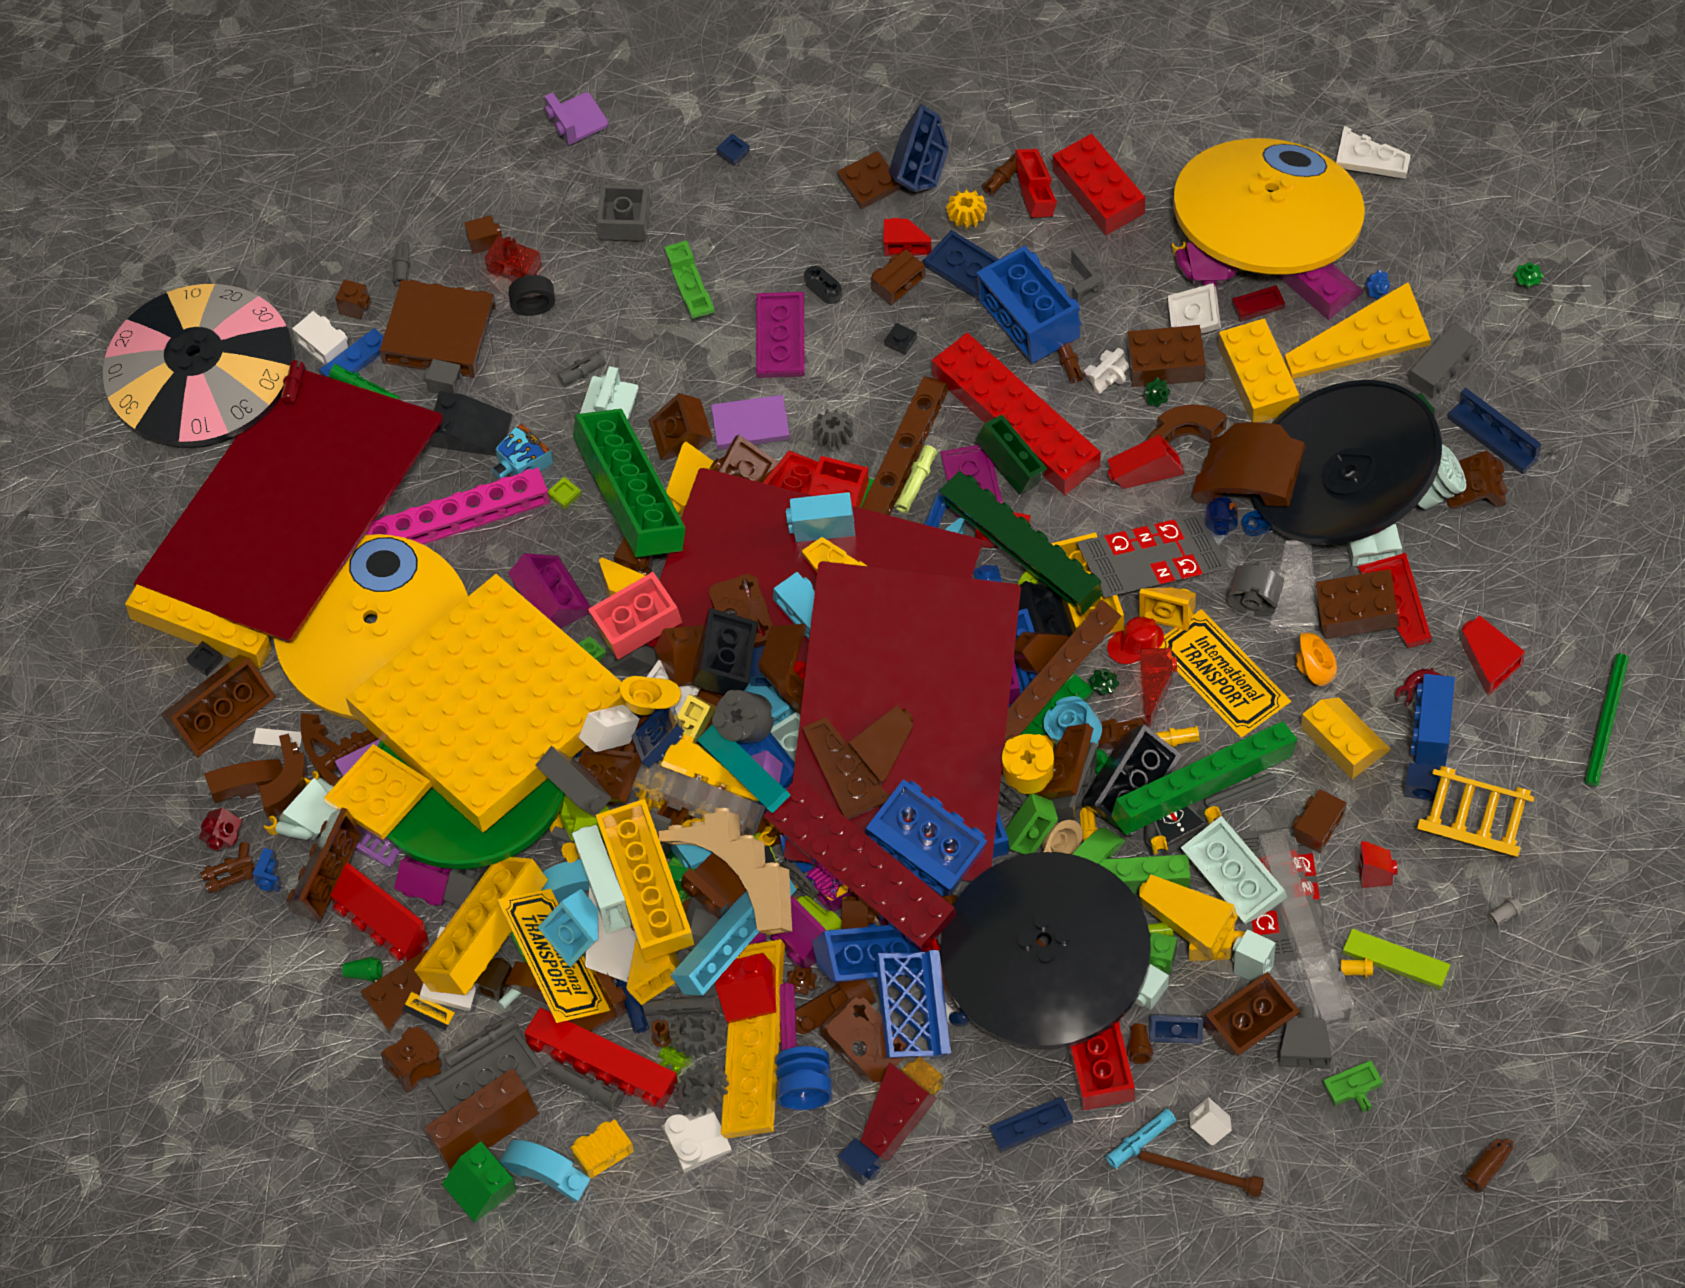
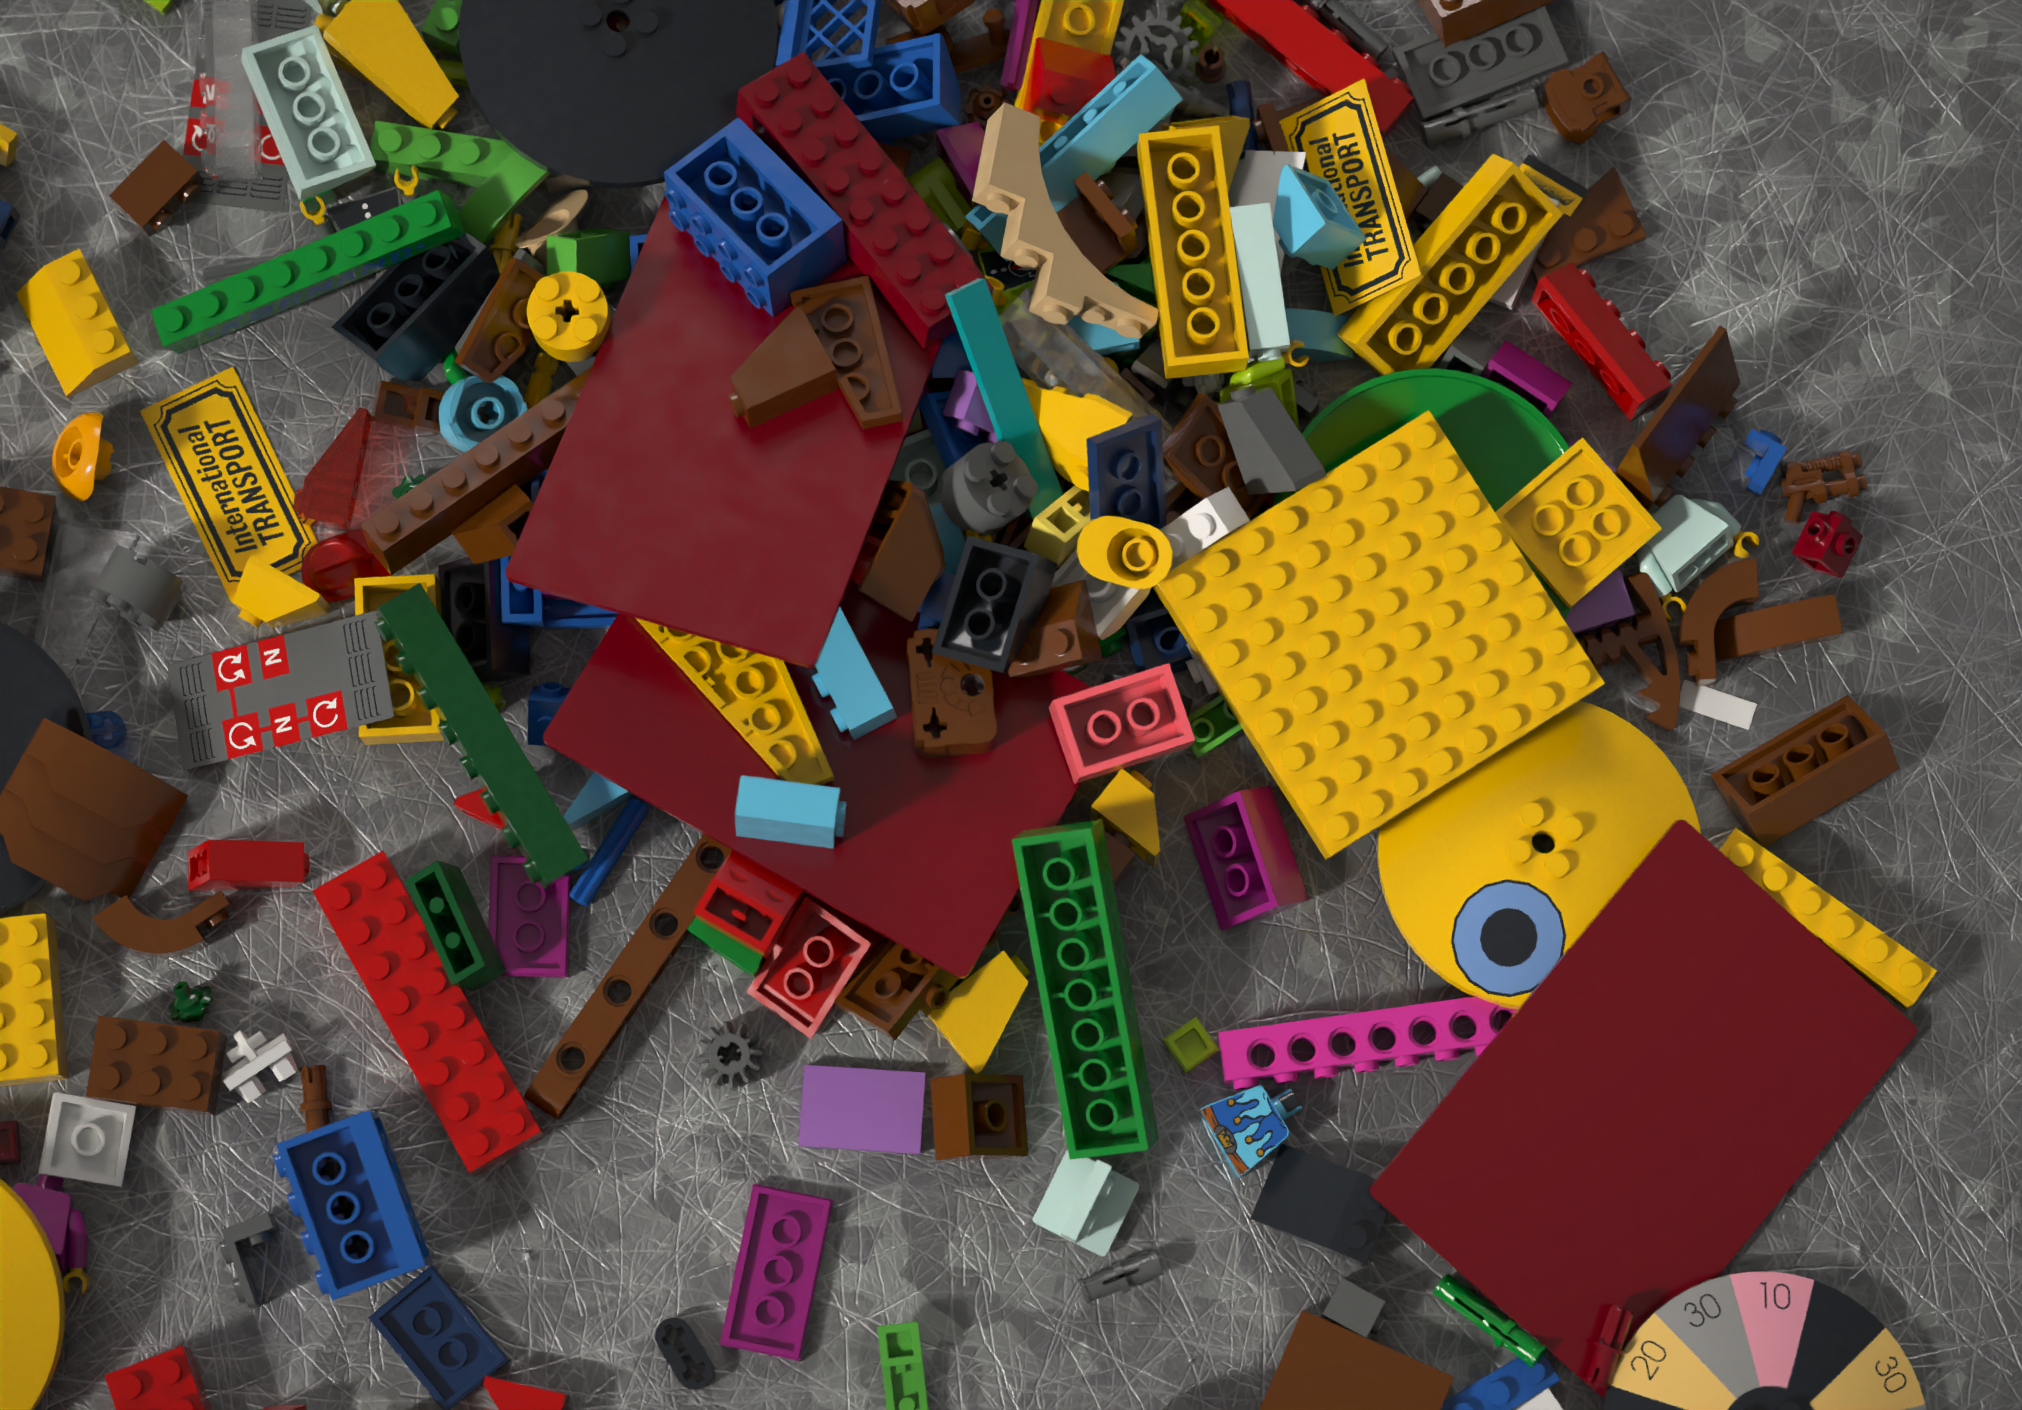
camera: 170 degrees left, 20 degrees up
black plate [186,641,223,676] -> none
green cone [342,956,383,982] -> none
reddish brown brick [871,250,926,306] -> none
black plate [884,323,917,355] -> none
yellowish green pin [894,445,938,513] -> none
yellow pin [1156,726,1200,748] -> none
clear blue head [1205,497,1238,536] -> none
red slope [1358,841,1398,888] -> none

